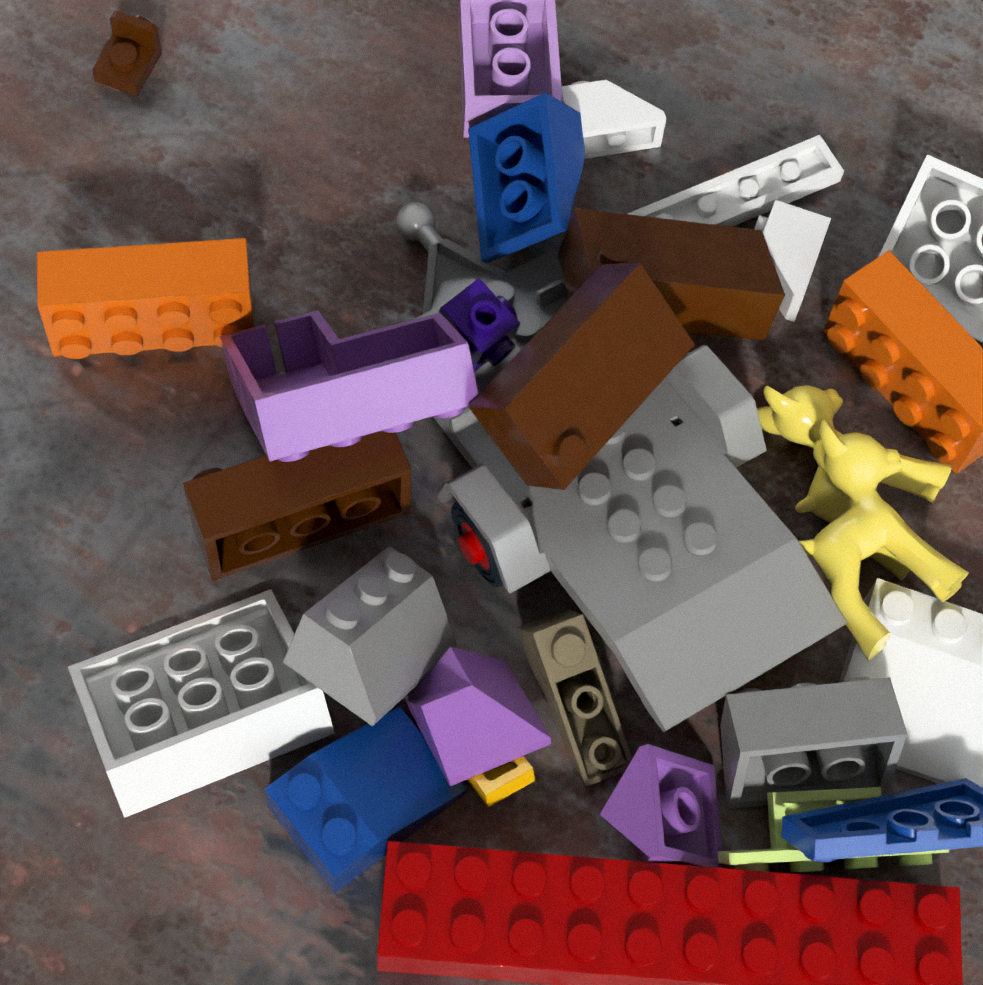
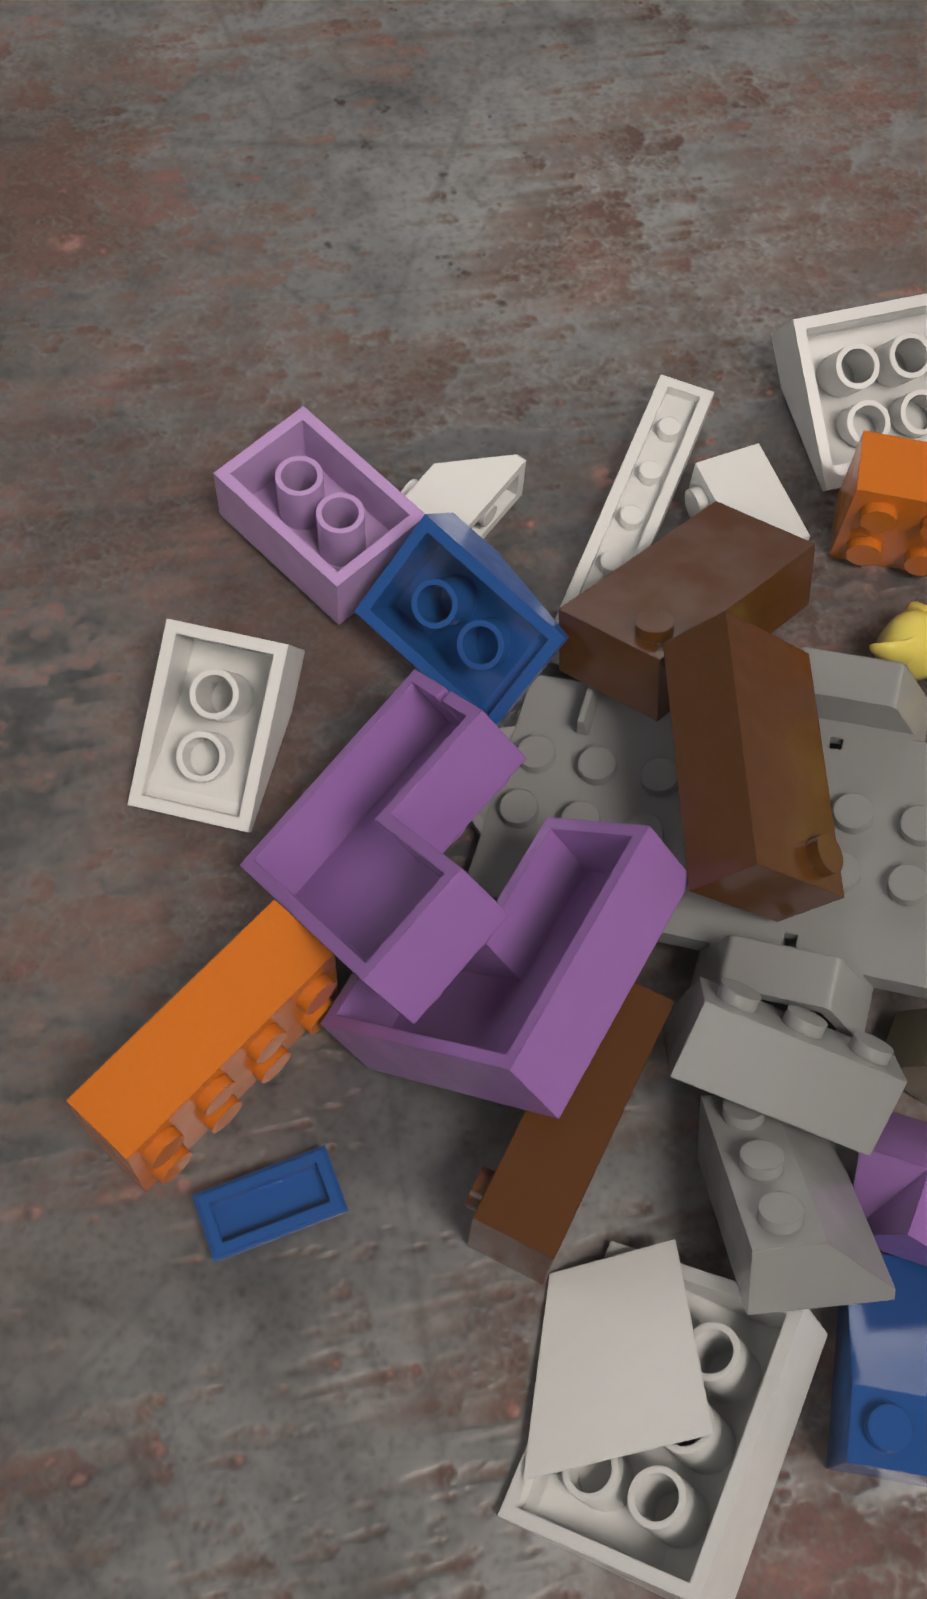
camera: 40 degrees left, 0 degrees up
dark purple brick [439,278,521,372] -> none
none -> white slope [127,619,305,833]
none -> blue tile [192,1145,349,1263]
none -> medium lavender piece [240,669,526,1024]
none -> white sticker [523,1239,714,1481]
none -> light grey slope [663,977,907,1156]

